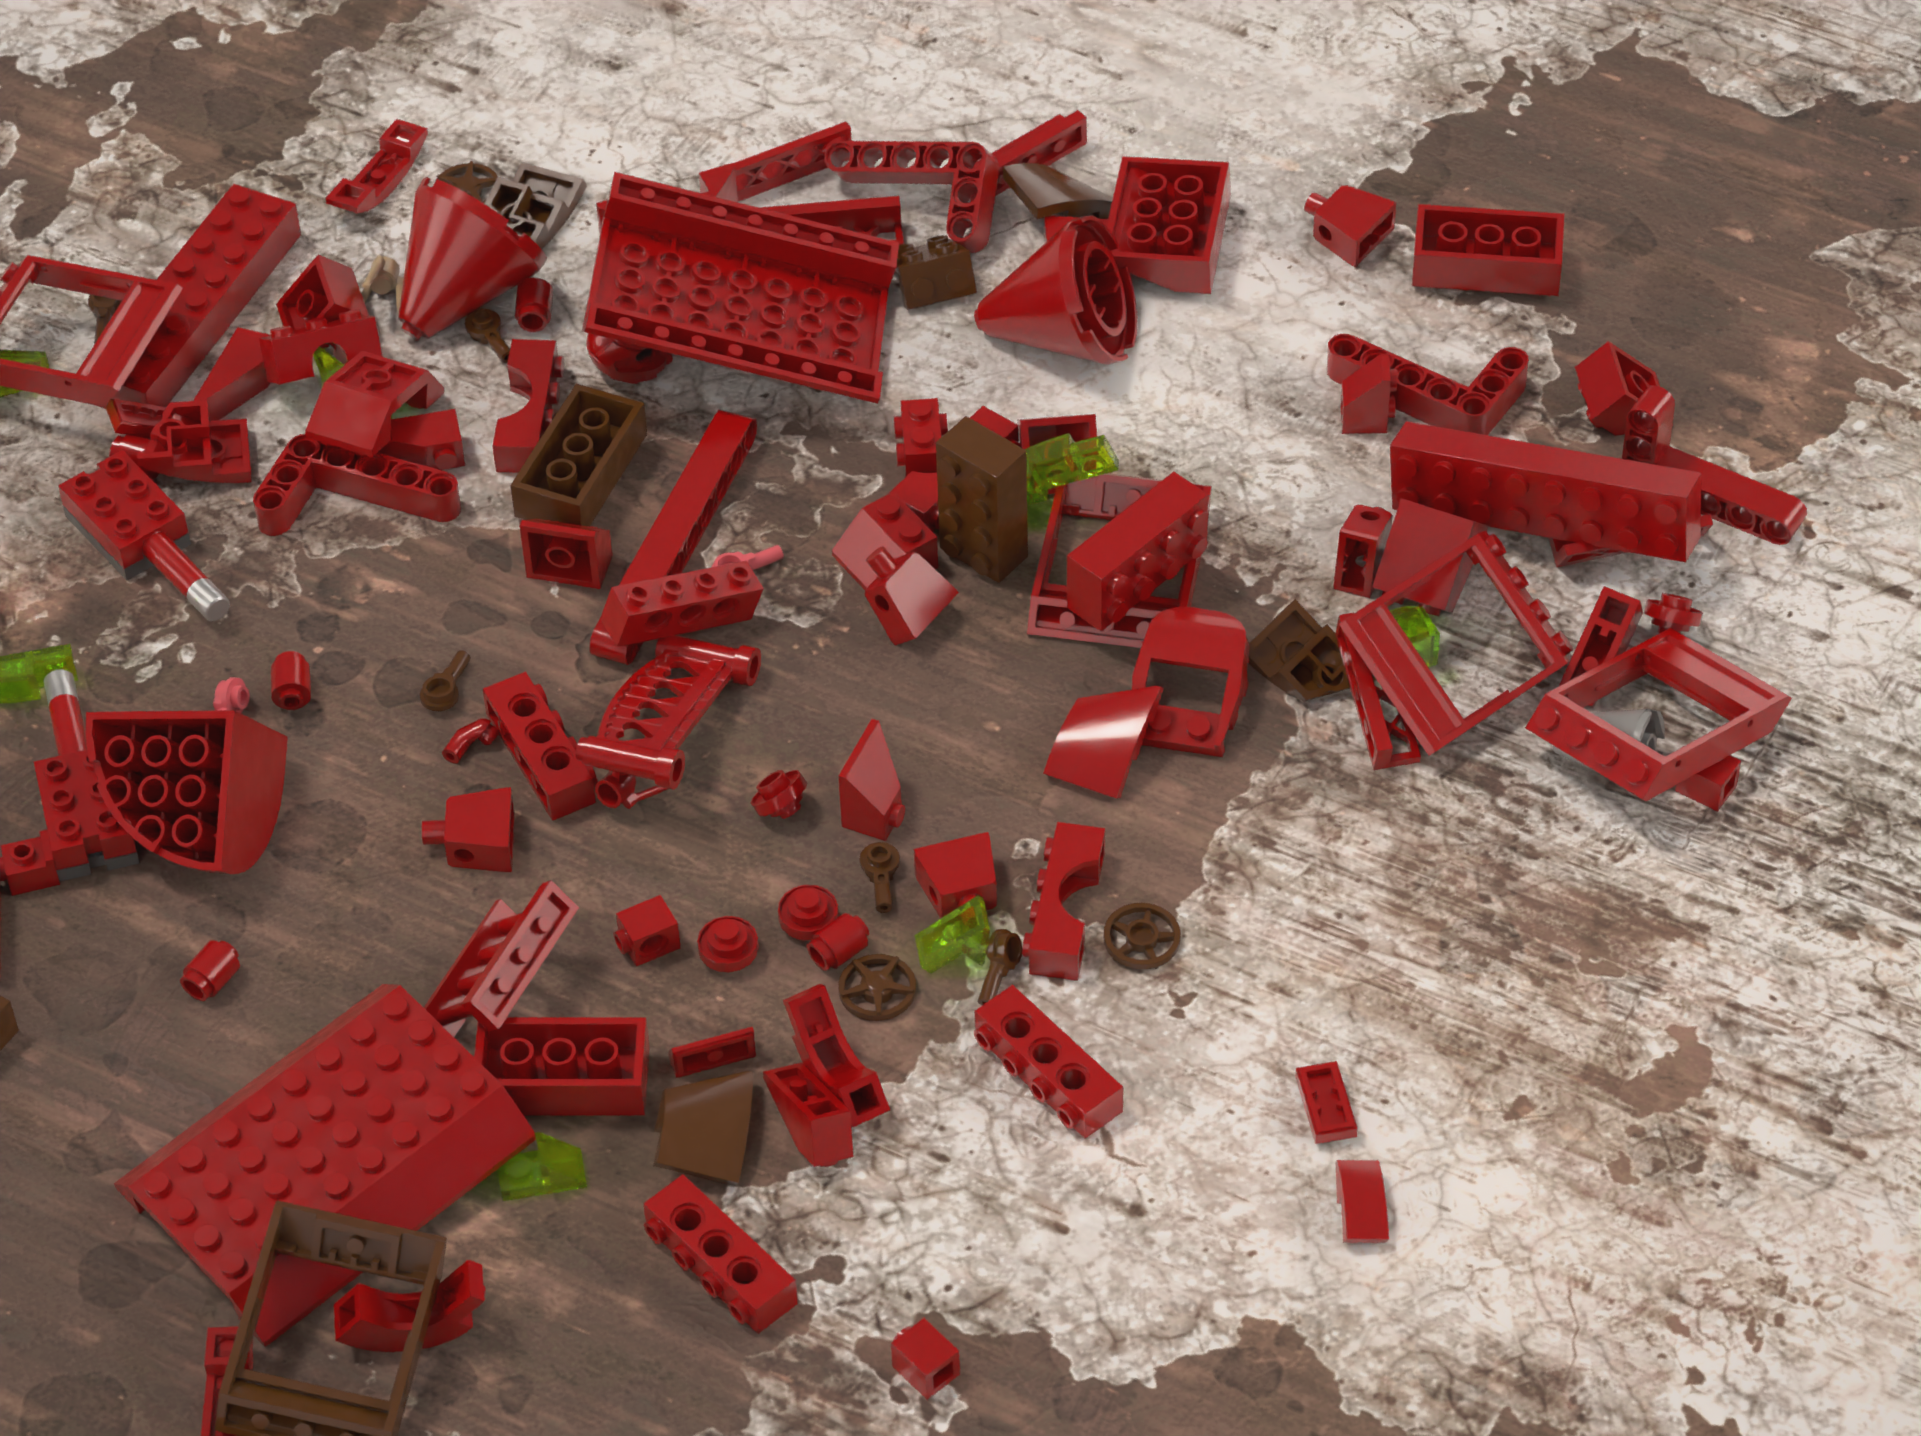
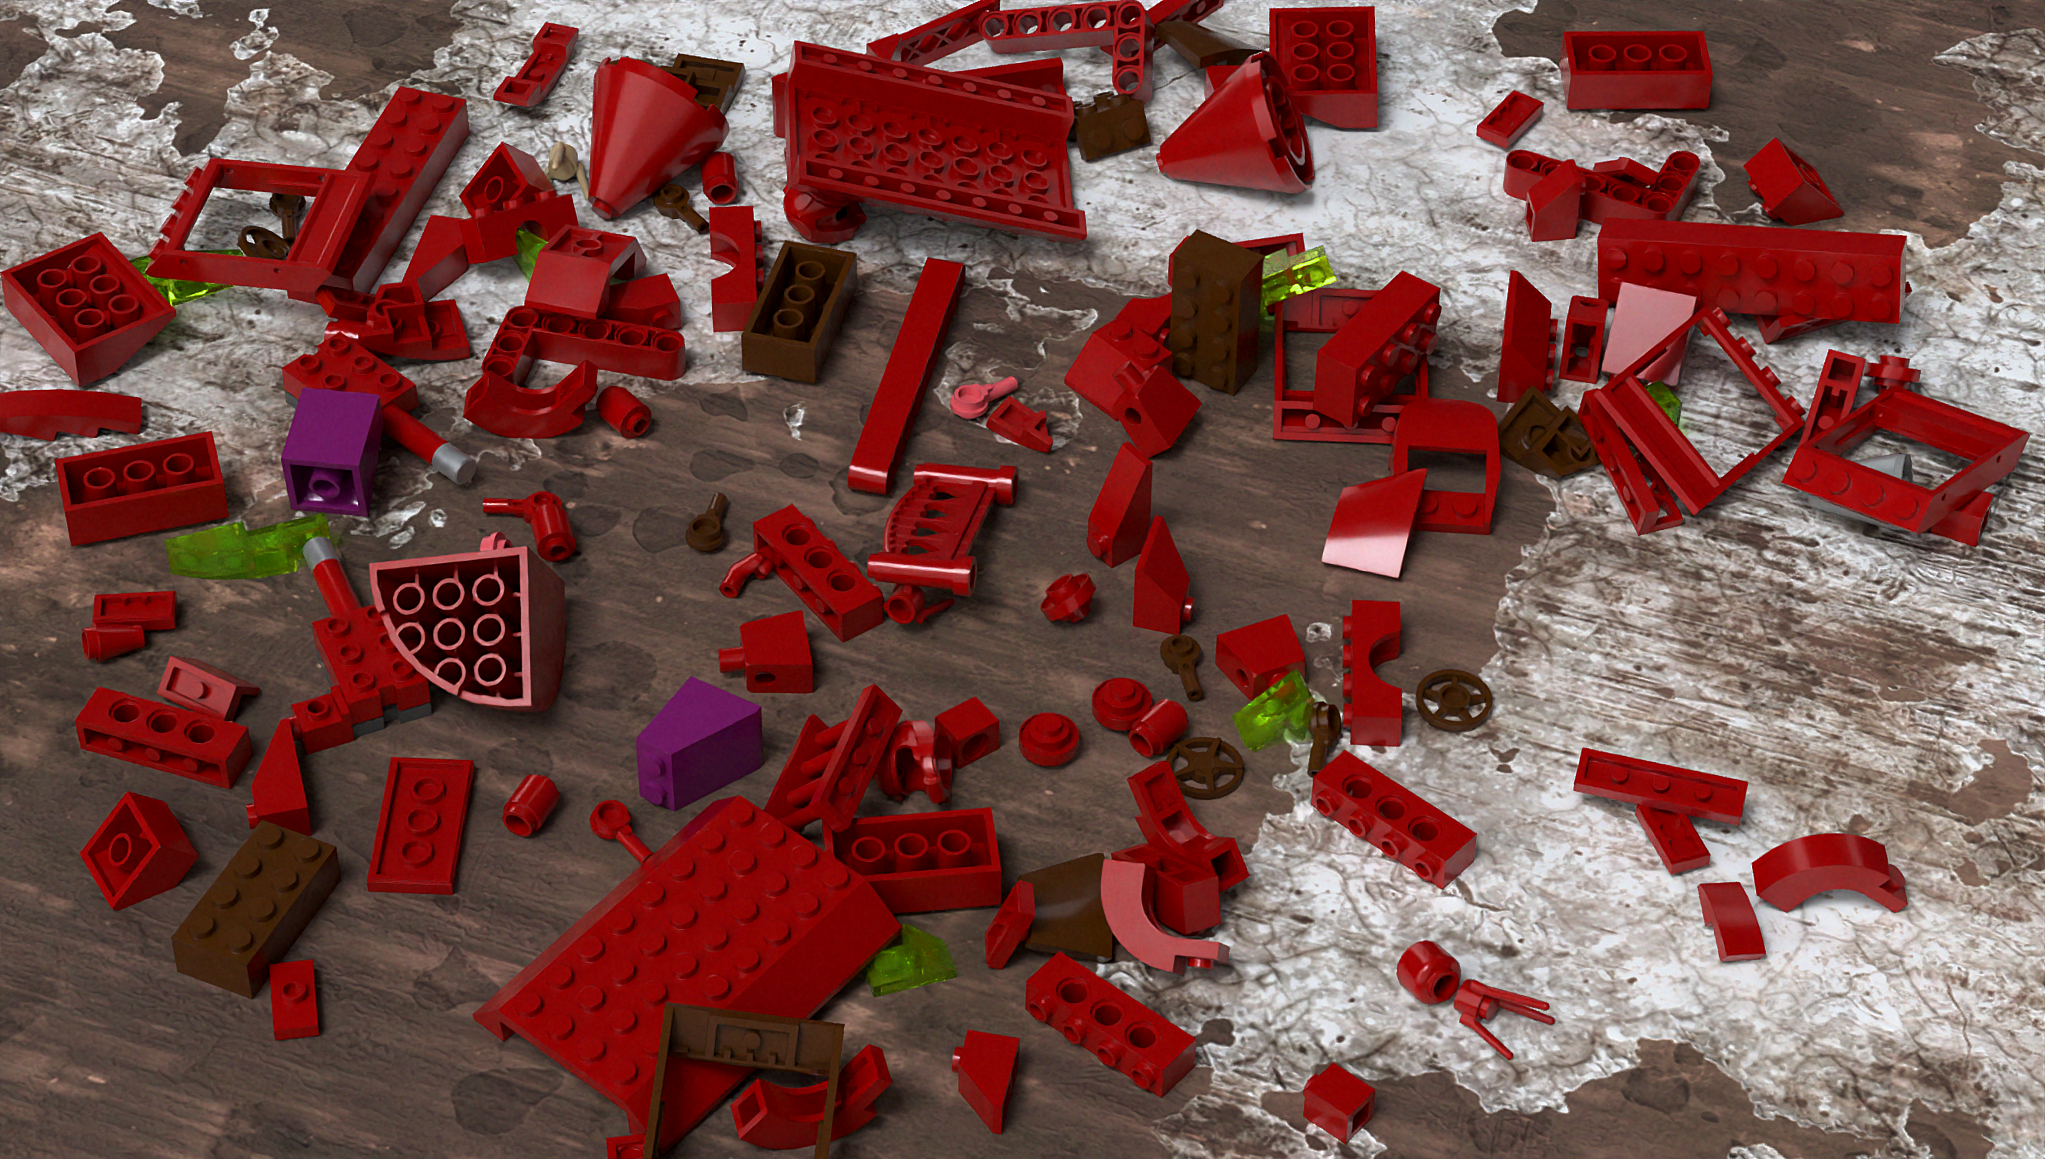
camera: 10 degrees left, 5 degrees down
red slope [519,519,613,589] -> none
red brick [600,561,764,647] -> none
red slope [668,1027,756,1078] -> none
red brick [894,398,948,476] -> none
red torso [1304,185,1396,267] -> none
red beam [1622,385,1807,545] -> none
none -> reddish brown wheel [237,225,292,260]
none -> magenta slope [281,388,384,517]
none -> red tile [367,757,475,895]
none -> red arch [463,359,598,439]
none -> red plate [483,491,562,523]
none -> red plate [590,800,654,865]
none -> red brick [596,386,651,439]
none -> magenta slope [636,676,764,812]
none -> red helmet [873,720,953,803]
none -> red slope [952,1030,1020,1134]
none -> red plate [984,880,1036,970]
none -> red slope [986,396,1053,453]
none -> red slope [1086,441,1153,569]
none -> arch [1101,859,1230,976]
none -> red head [1396,940,1461,1005]
none -> red plant [1453,978,1555,1060]
none -> red plate [1476,90,1544,149]
none -> red slope [1496,270,1558,403]
none -> red fence [1573,747,1748,826]
none -> red plate [1592,157,1659,187]
none -> red arch [1751,833,1908,913]

